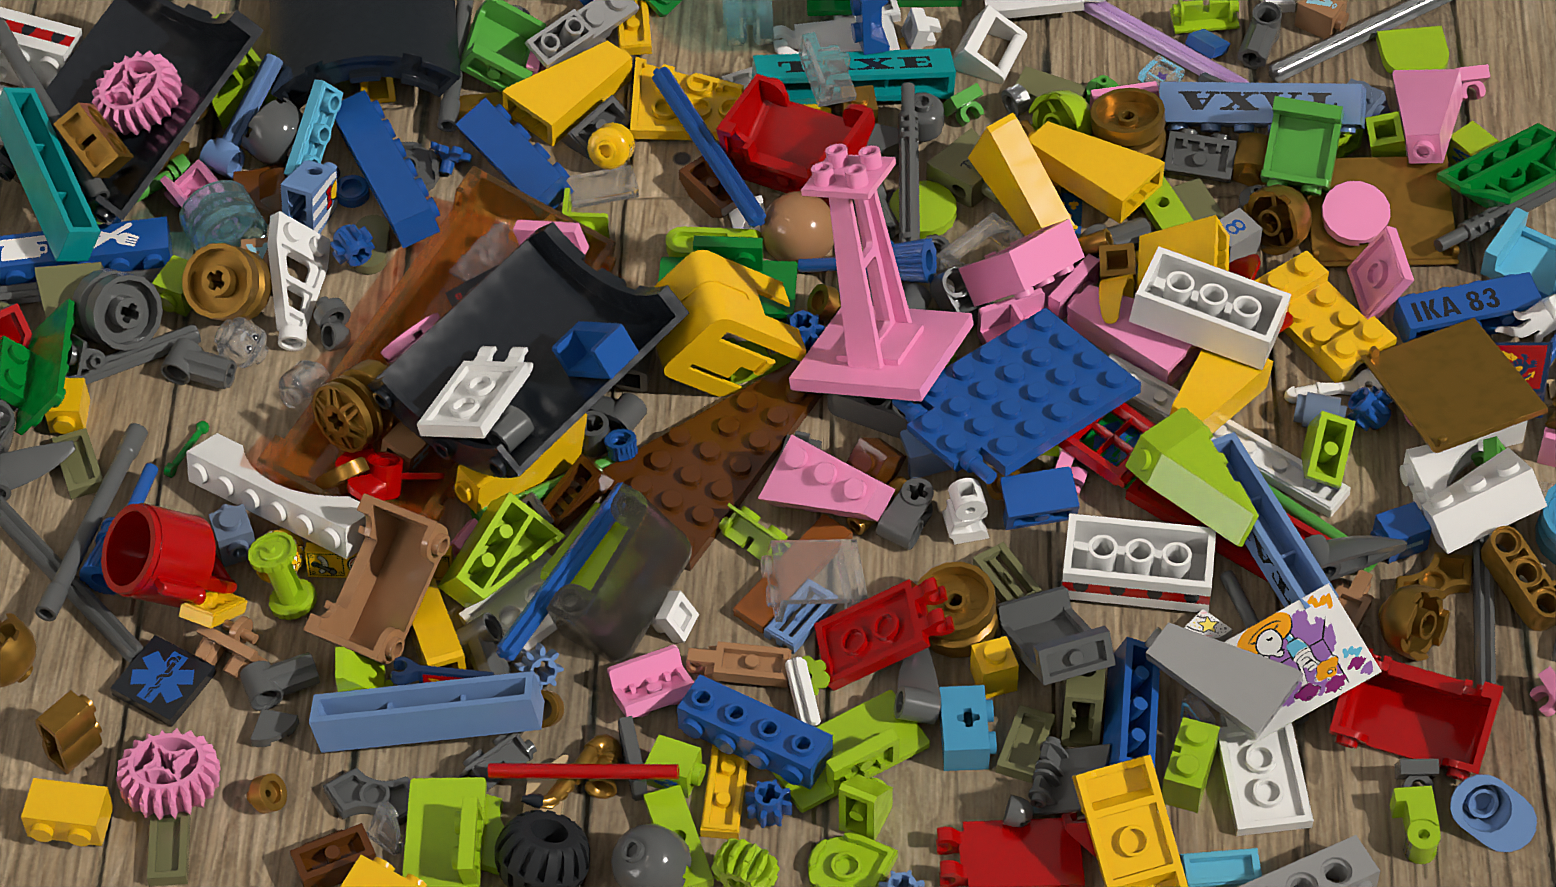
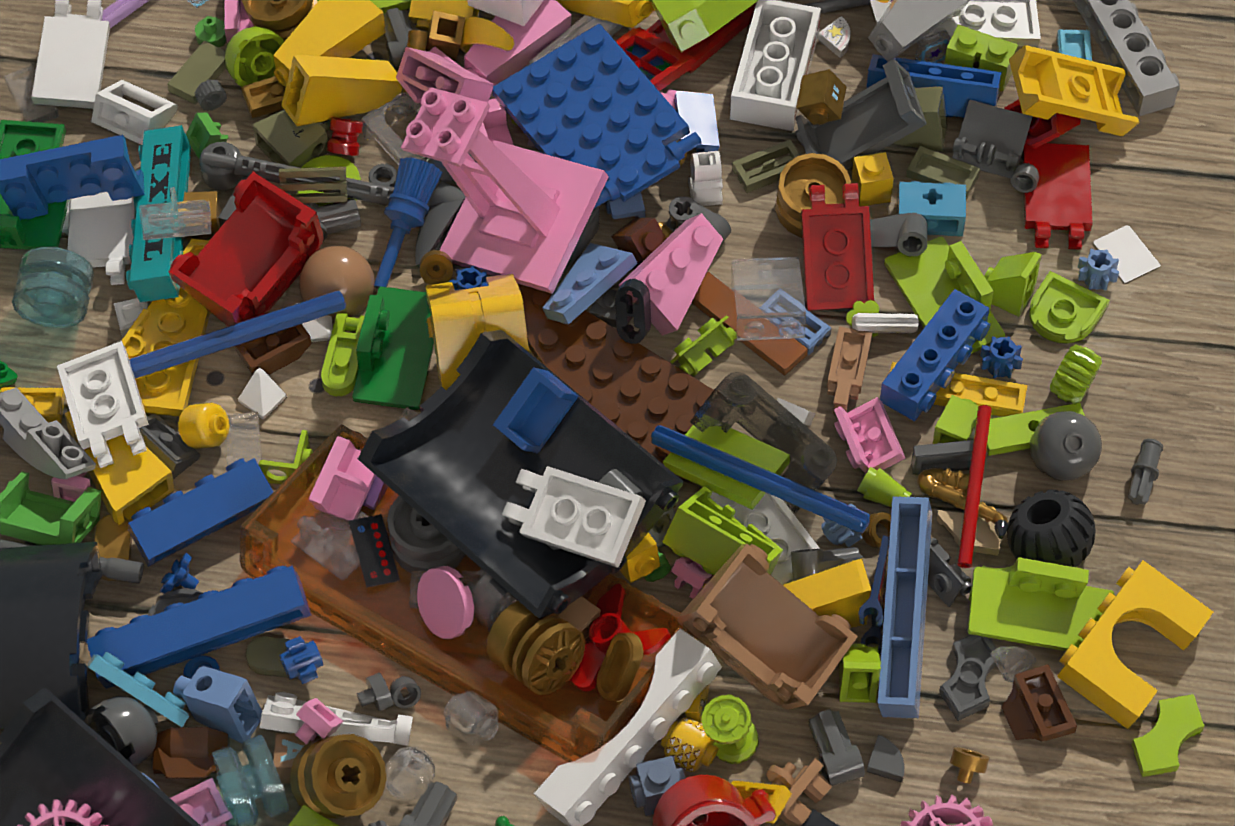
camera: 85 degrees left, 5 degrees up
none -> white tile [57,341,149,468]
none -> white slope [238,367,287,420]
none -> olive tile [279,167,348,203]
none -> bright pink tile [295,698,344,745]
none -> red wheel [327,117,363,156]
none -> medium blue wing [542,243,637,324]
none -> black beam [615,279,651,344]
none -> pearl gold brick [796,69,847,125]
none -> lime cone [857,466,912,508]

